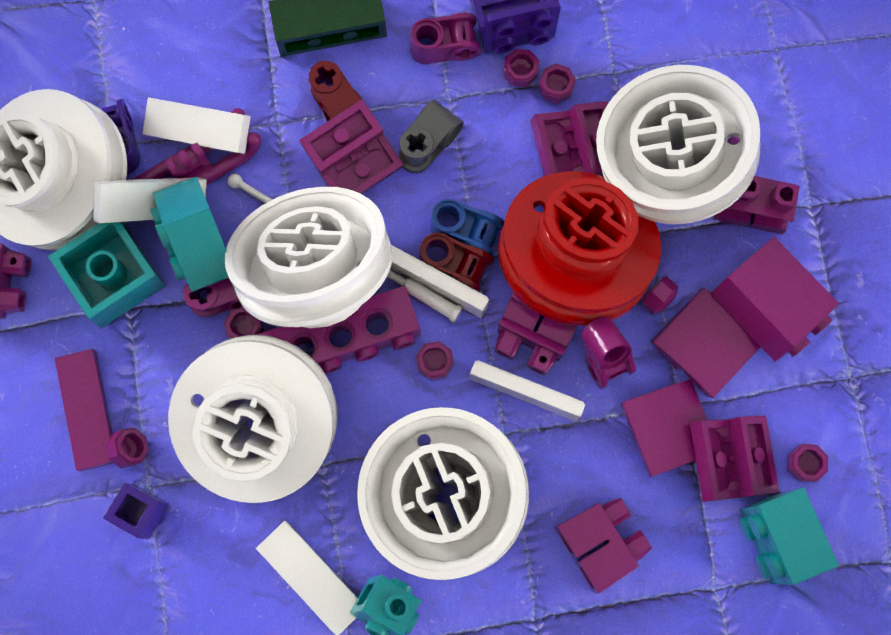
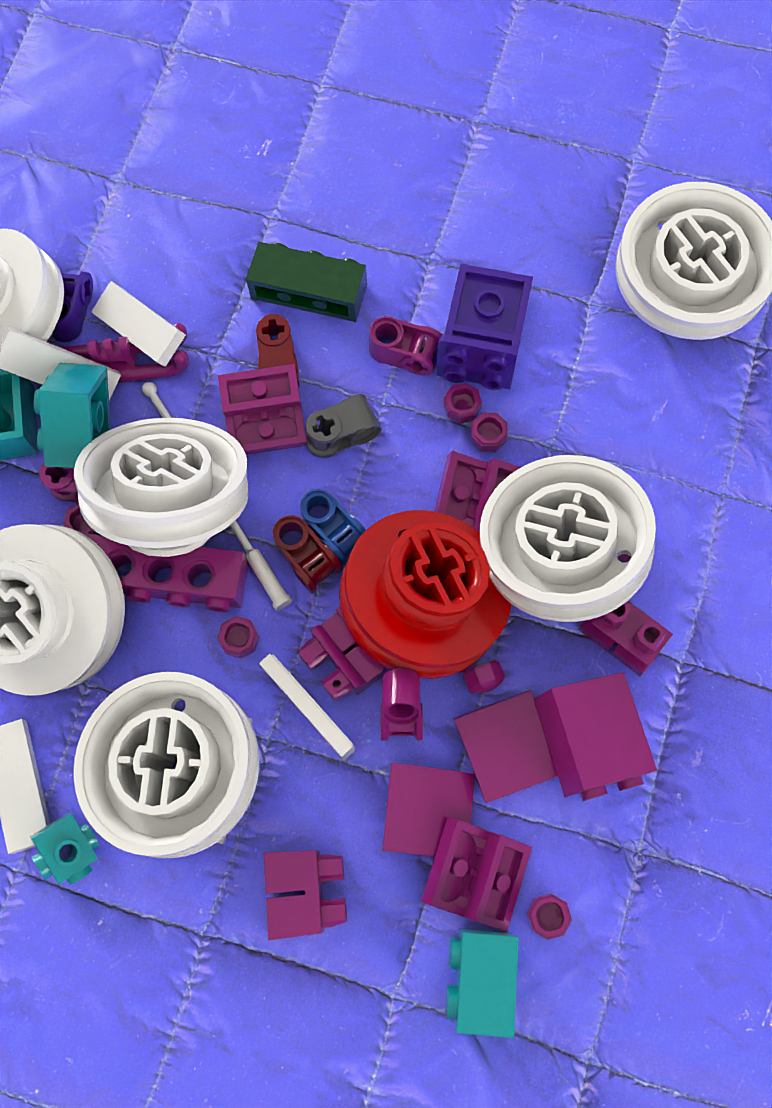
camera: 30 degrees right, 5 degrees down
white tile [390,245,489,319] -> none

